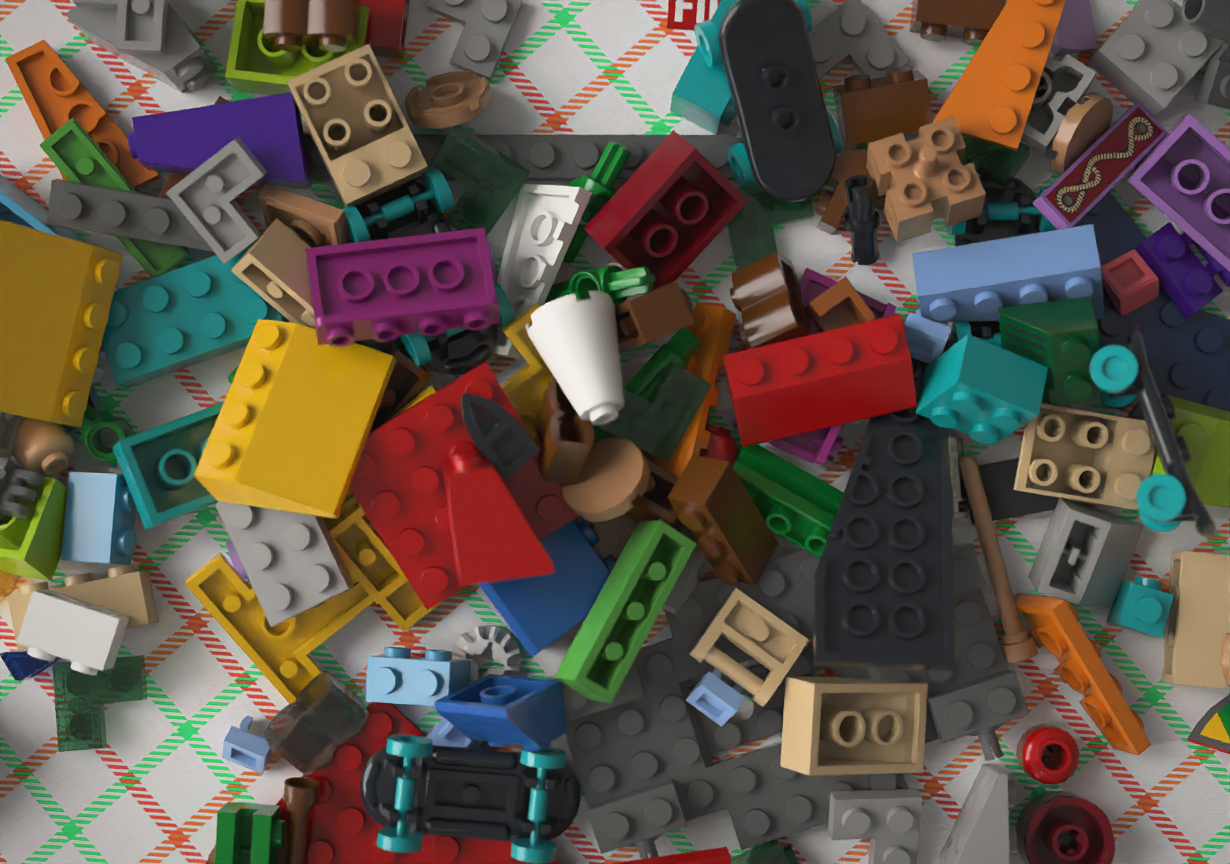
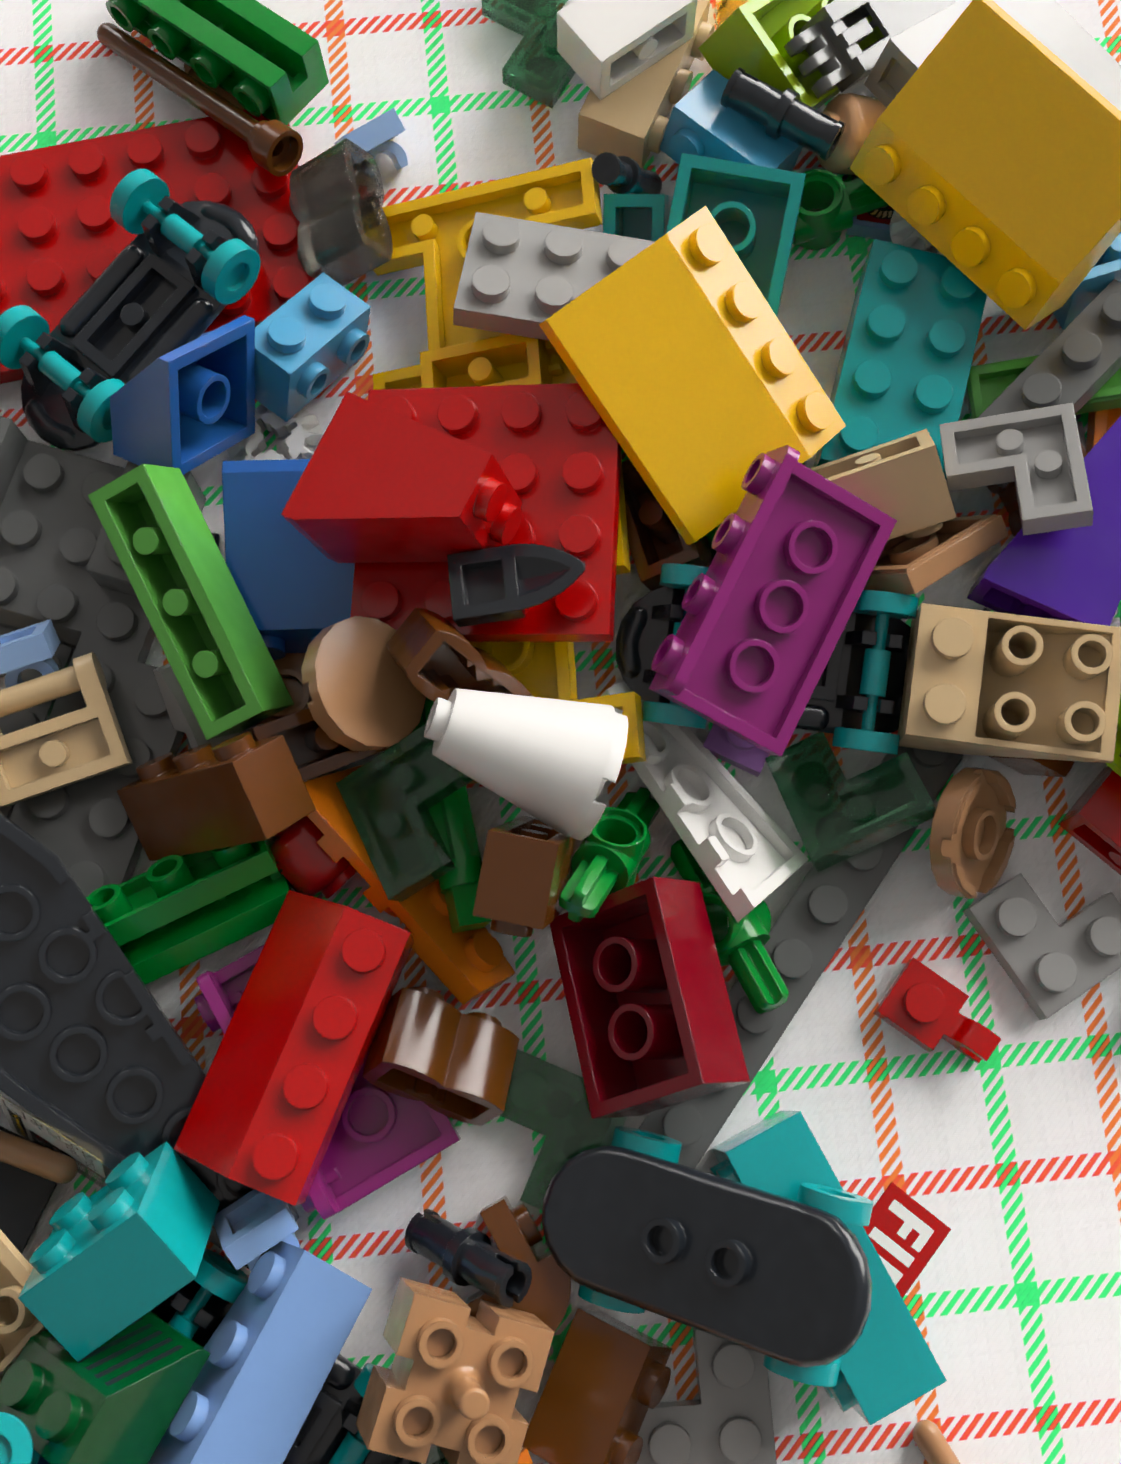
camera: 125 degrees right, 10 degrees down
dark orange panel [805,277,877,332] -> none
none -> black piece [592,152,662,194]
none -> teal brick [603,194,672,241]
none -> black pin [720,67,845,161]
none -> red plate [874,957,1001,1063]

